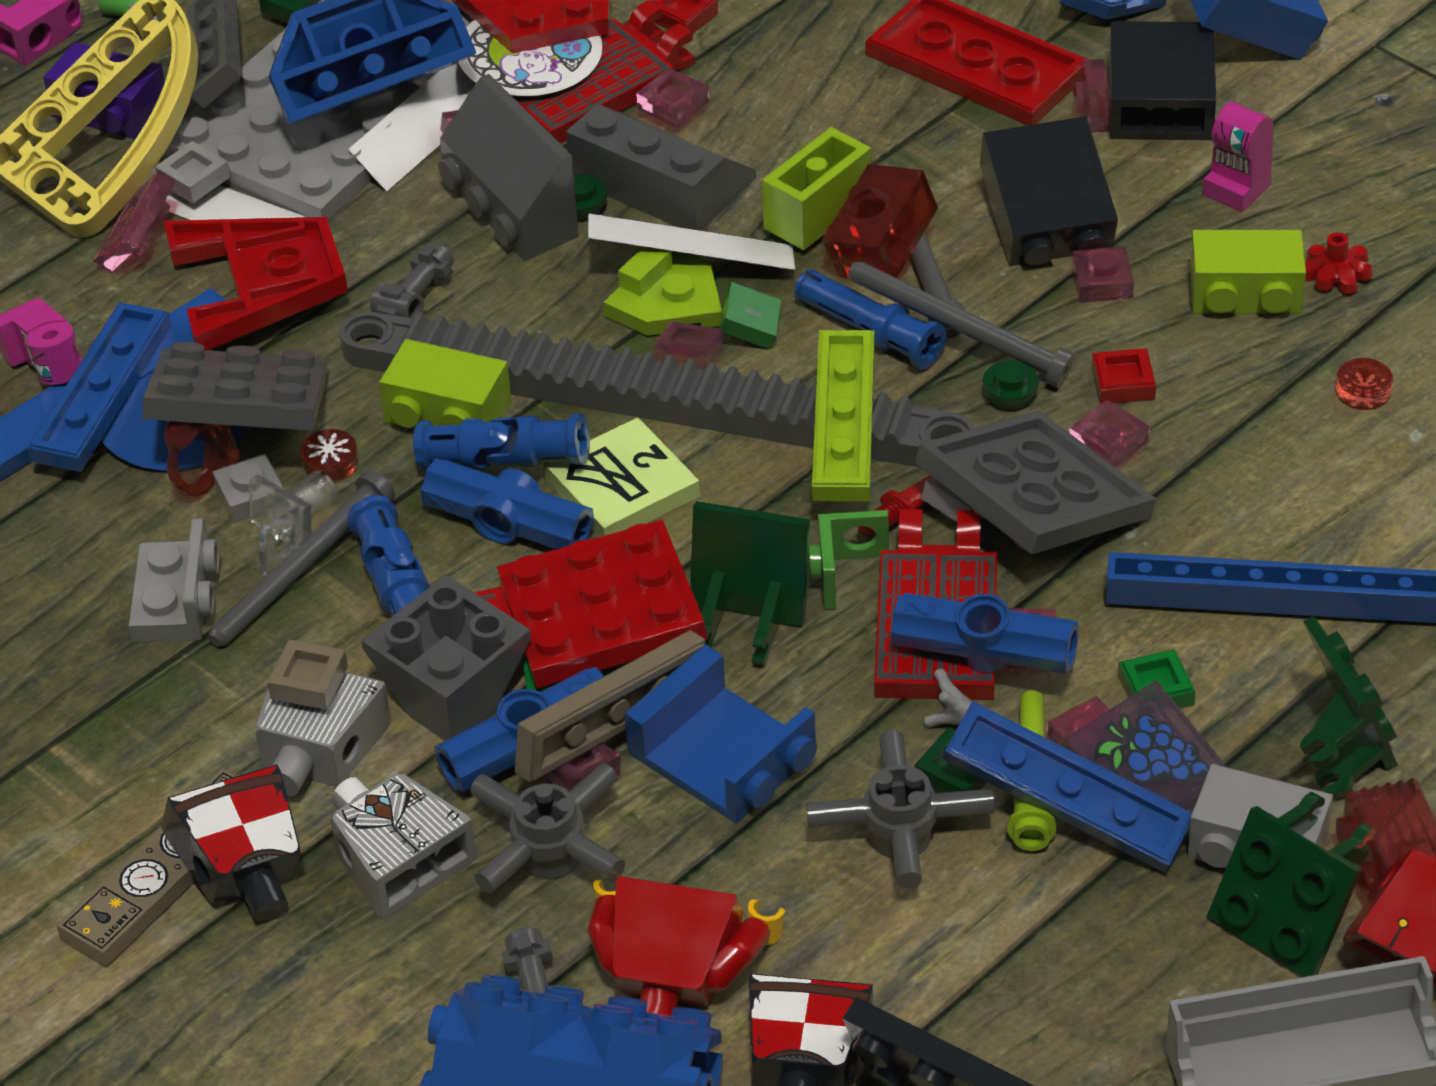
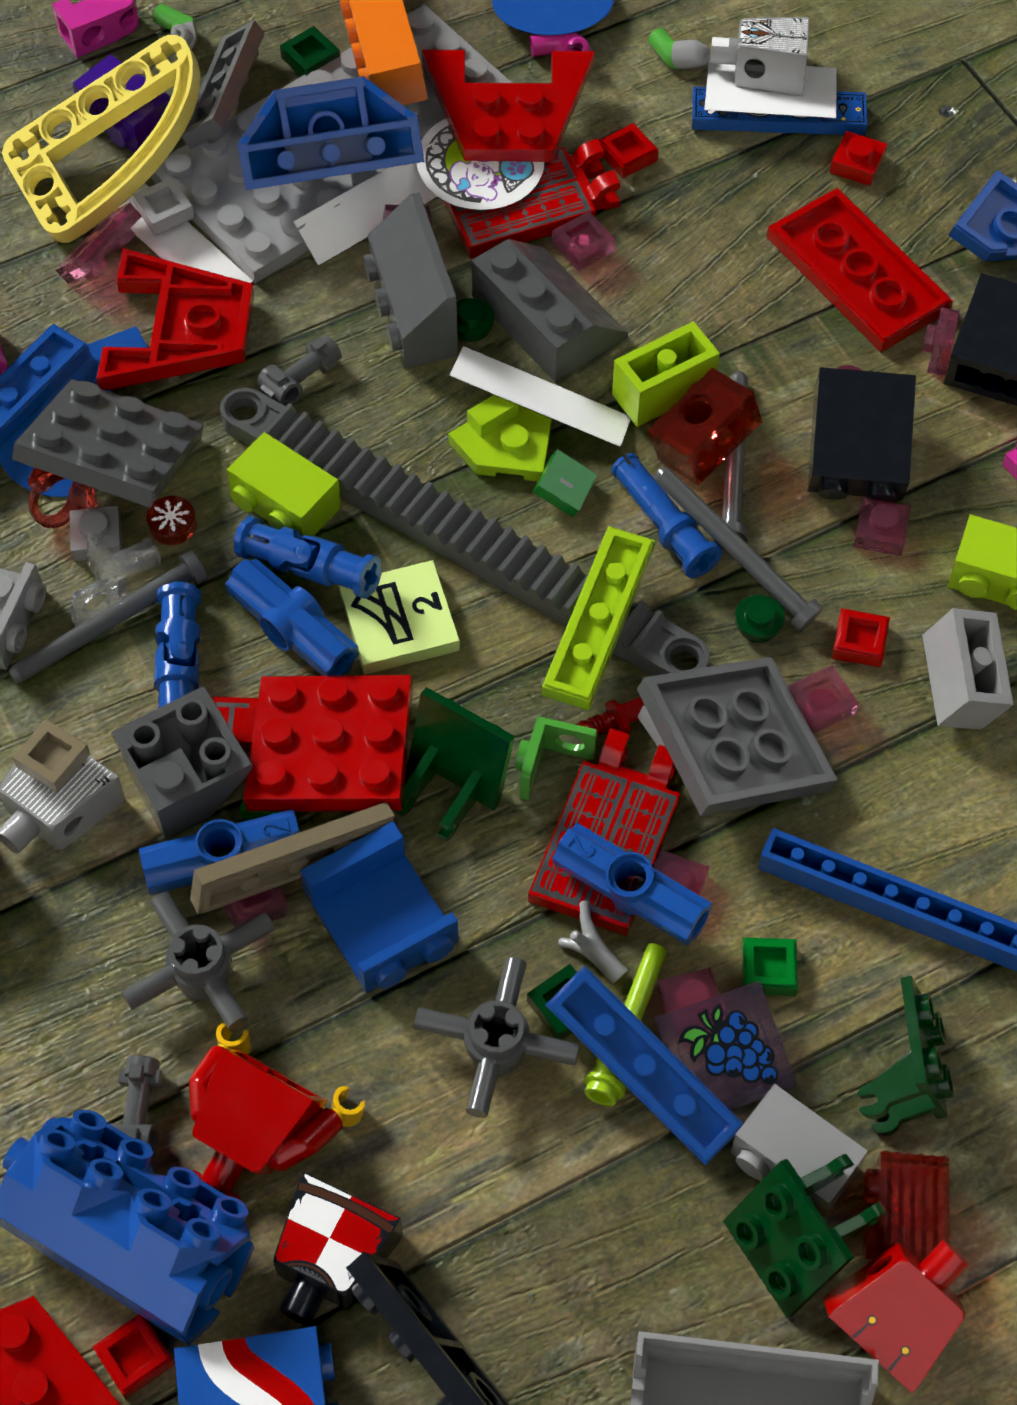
camera: 15 degrees right, 15 degrees up
light grey torso [331,774,477,920] -> none
clear pink plate [654,321,723,369] -> none
none -> light grey brick [922,608,1014,730]

